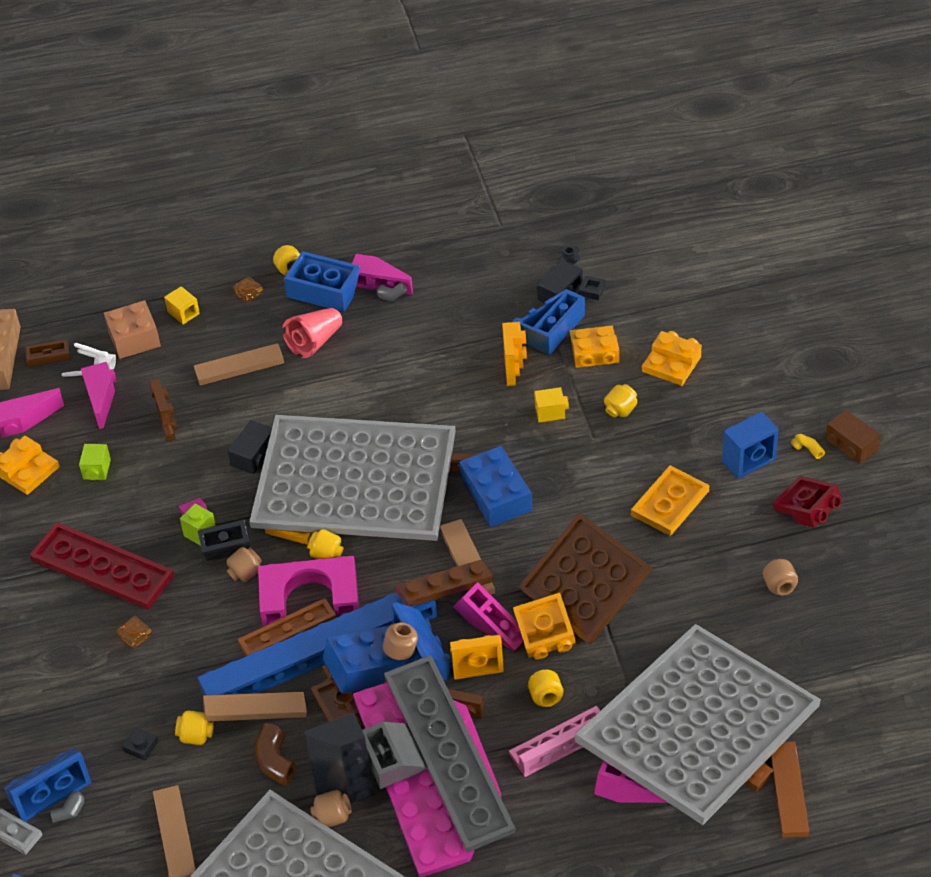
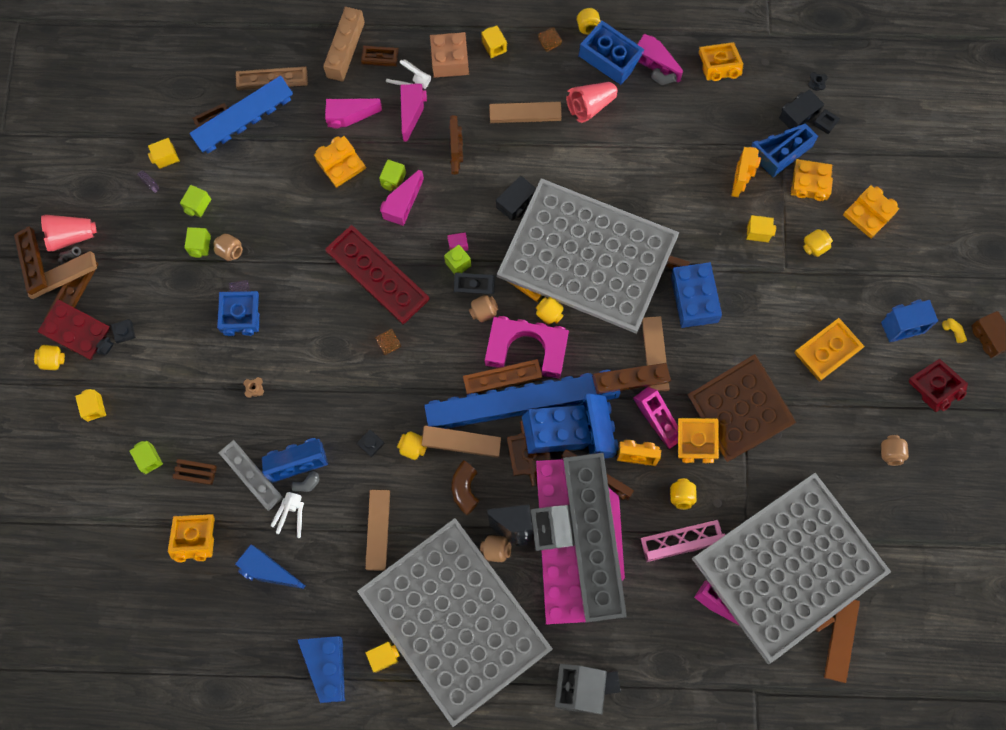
camera: 15 degrees right, 25 degrees up
medium nougat head [383,623,418,660] -> none
none -> white plant [271,492,304,538]
none -> dark pink slope [380,170,424,226]
none -> light orange plate [699,42,743,81]

